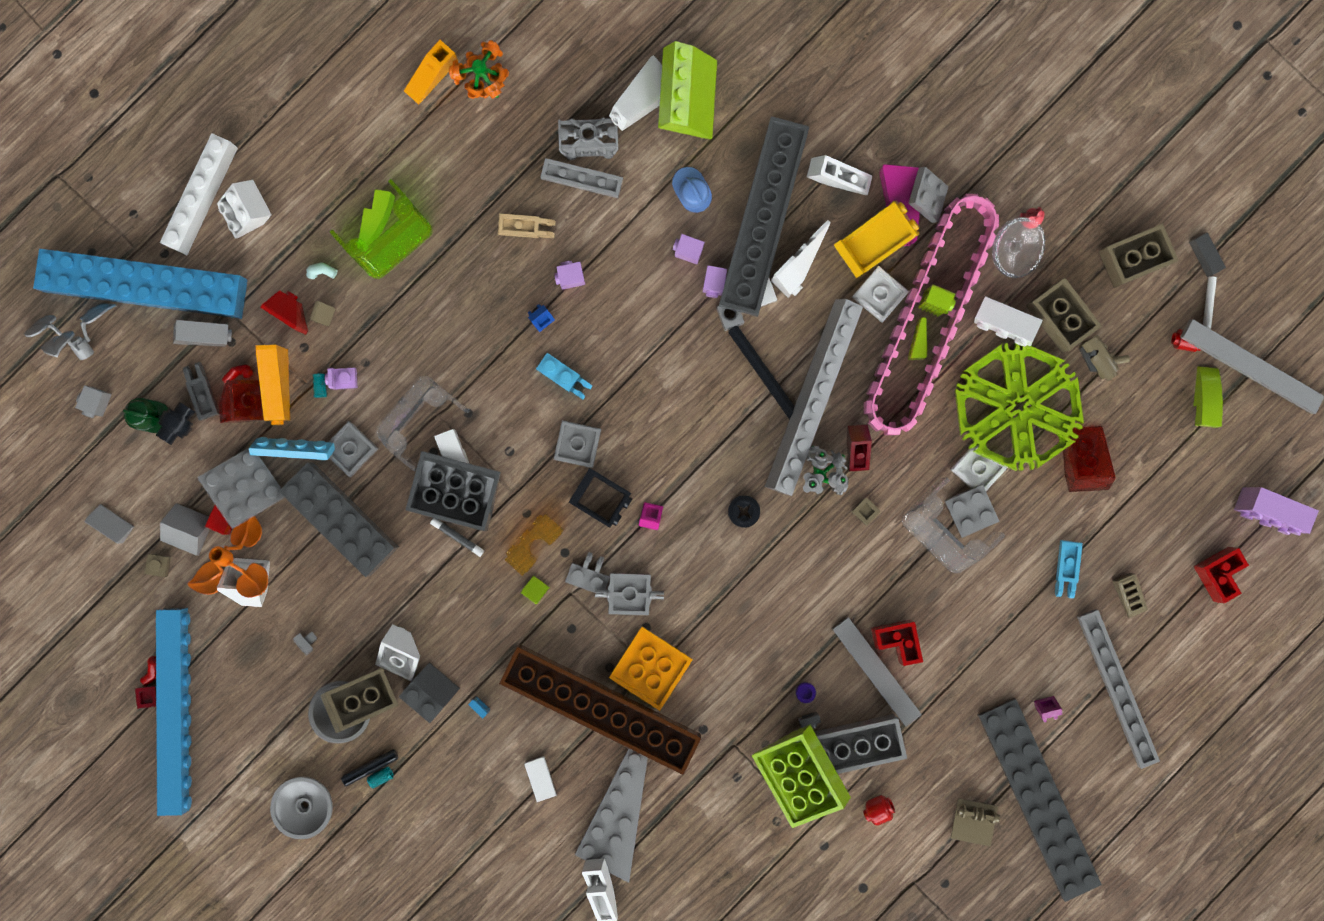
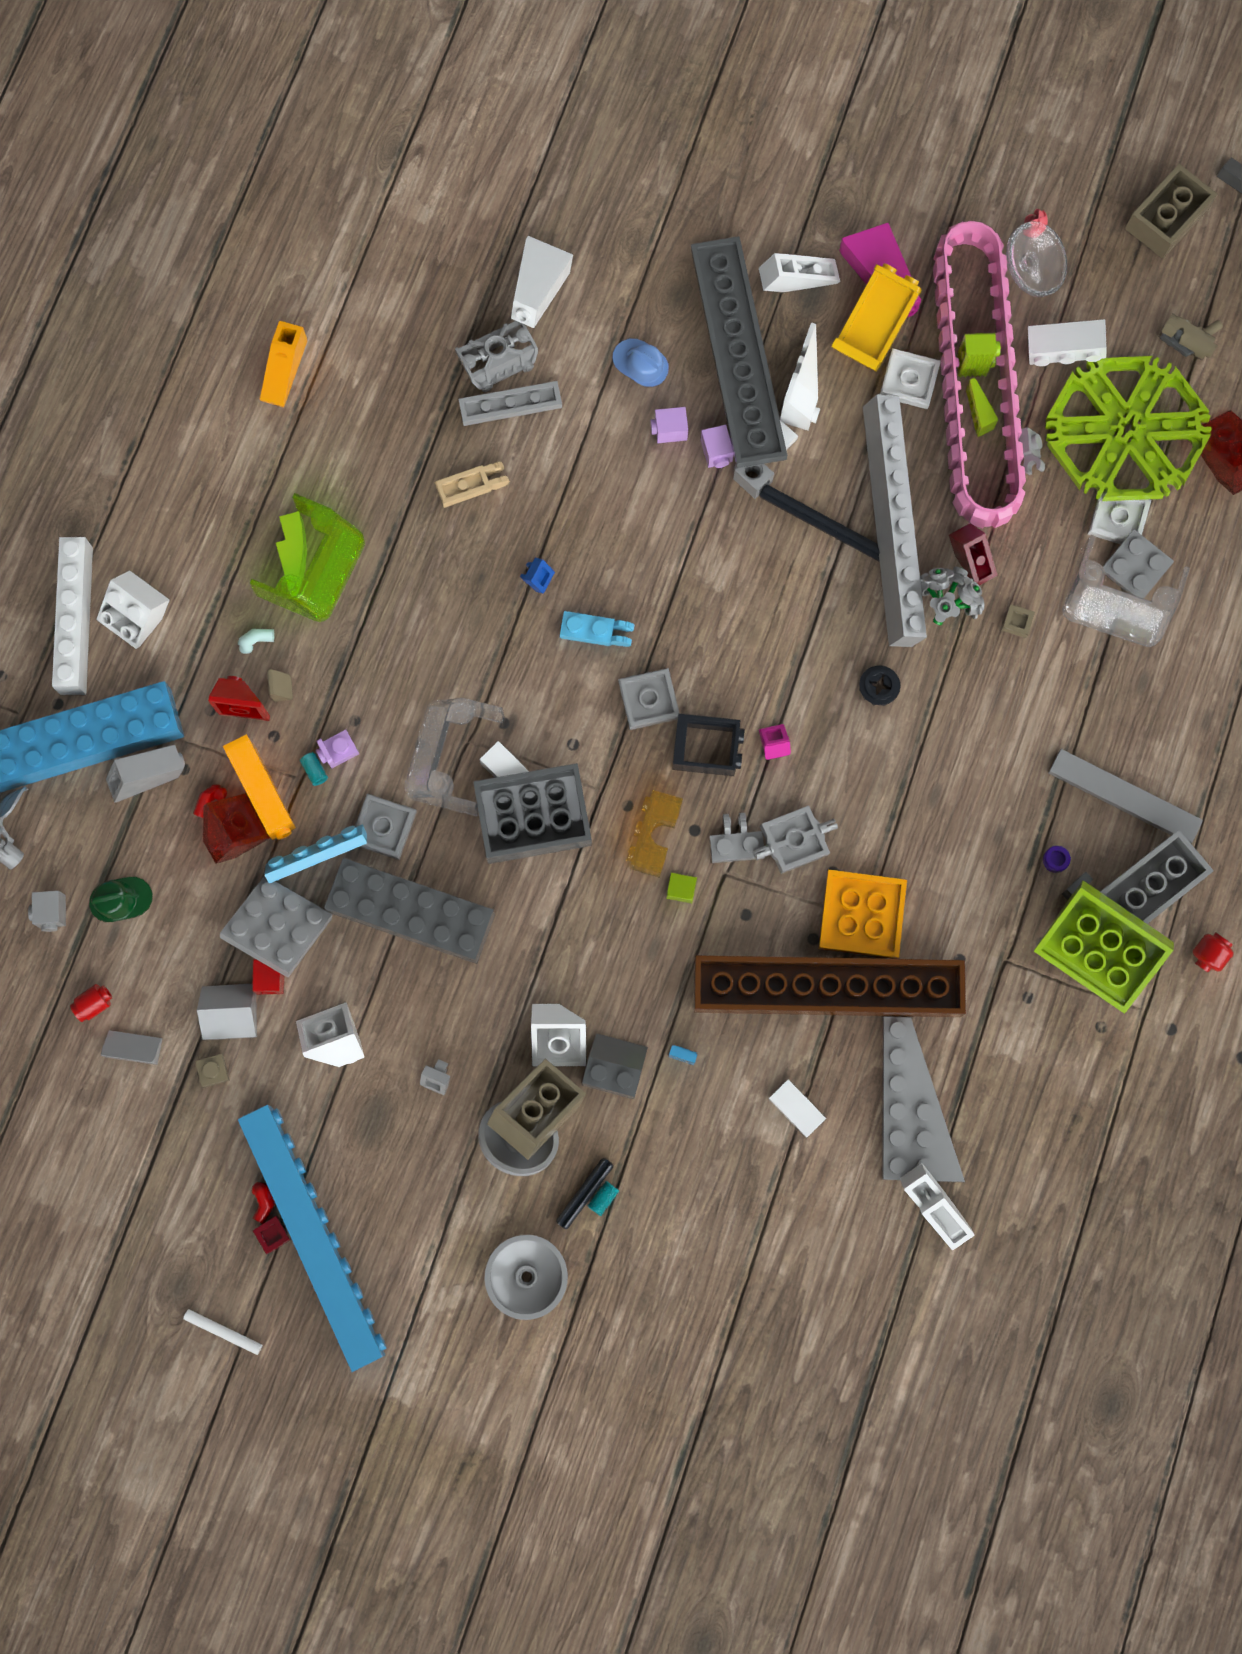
camera: 25 degrees left, 10 degrees down
black piece [156,402,195,445] -> none
dark grey hinge [183,362,220,421] -> none
orange plant [187,516,268,598] -> none
dark grey bar [430,518,485,557] -> none
orange plant [449,40,509,99] -> none
lavender brick [554,261,585,290] -> none
lime slope [658,41,717,140] -> none
red brick [871,620,923,666] -> none
light grey plate [909,167,948,223] -> none
dark tan brick [1026,278,1102,353] -> none
none -> red brick [70,984,112,1022]
none -> white bar [183,1309,263,1355]
none -> light grey plate [1019,427,1045,475]

